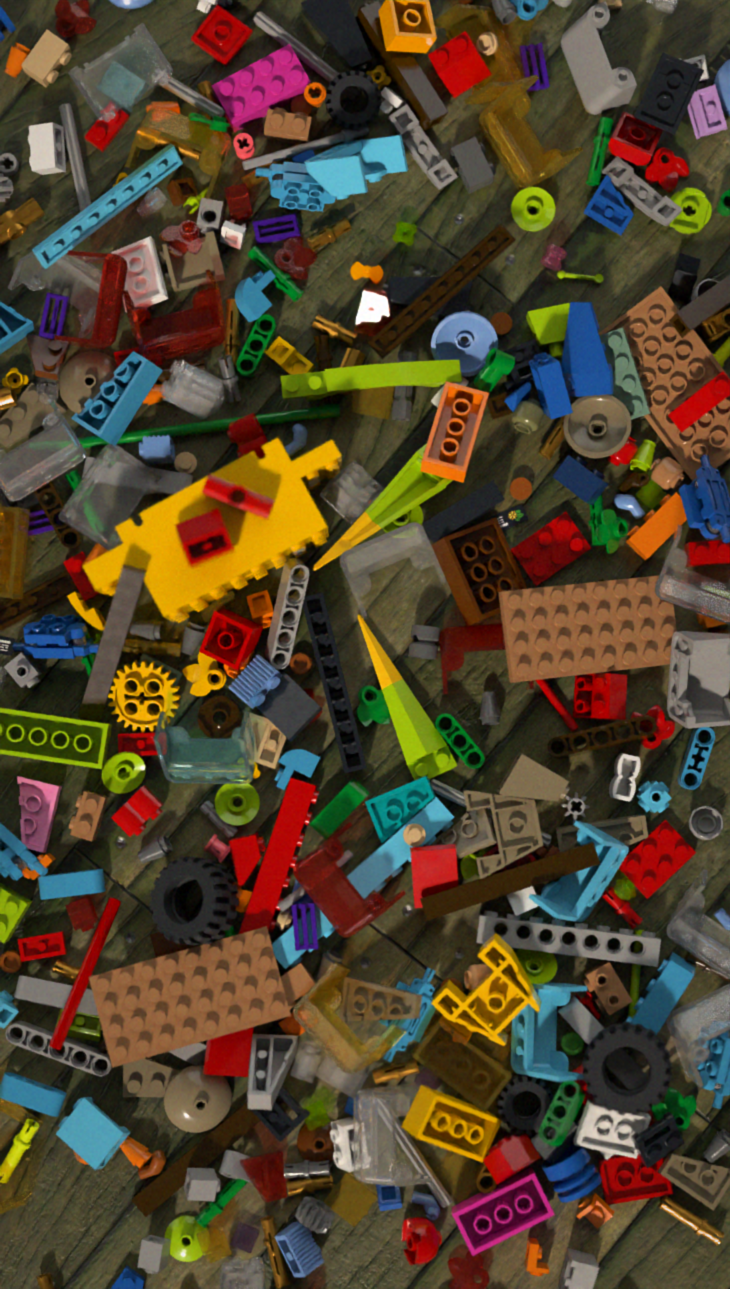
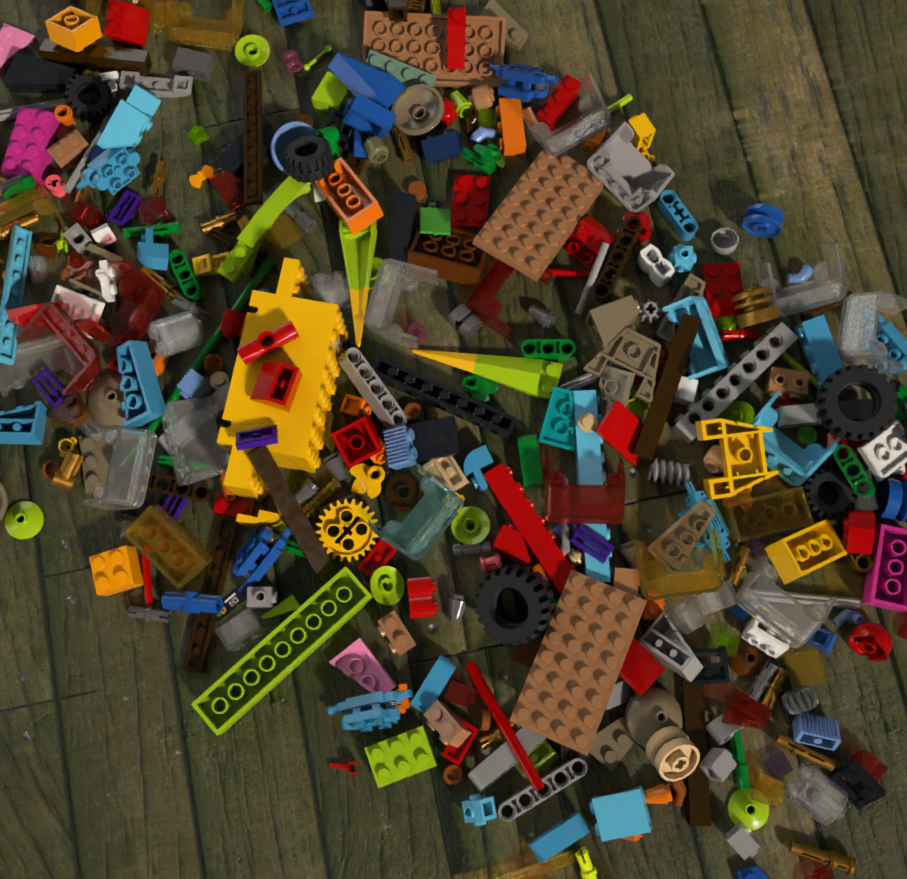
camera: 50 degrees left, 10 degrees down
none -> red slope [7,301,63,328]
none -> white plate [95,260,117,302]
none -> dark orange tile [203,354,224,373]
none -> dark purple tile [236,425,278,450]
none -> lime piece [261,595,301,620]
none -> black tyre [284,135,334,183]
none -> clear pink wheel [407,323,426,345]
none -> bright green piece [420,207,451,236]
none -> medium nougat brick [423,700,471,748]
none -> dark orange tile [480,709,491,731]
none -> light grey bar [575,242,610,315]
none -> tan wheel [645,726,700,782]
none -> light grey piece [647,458,690,488]
none -> pearl gold wheel [731,286,780,328]

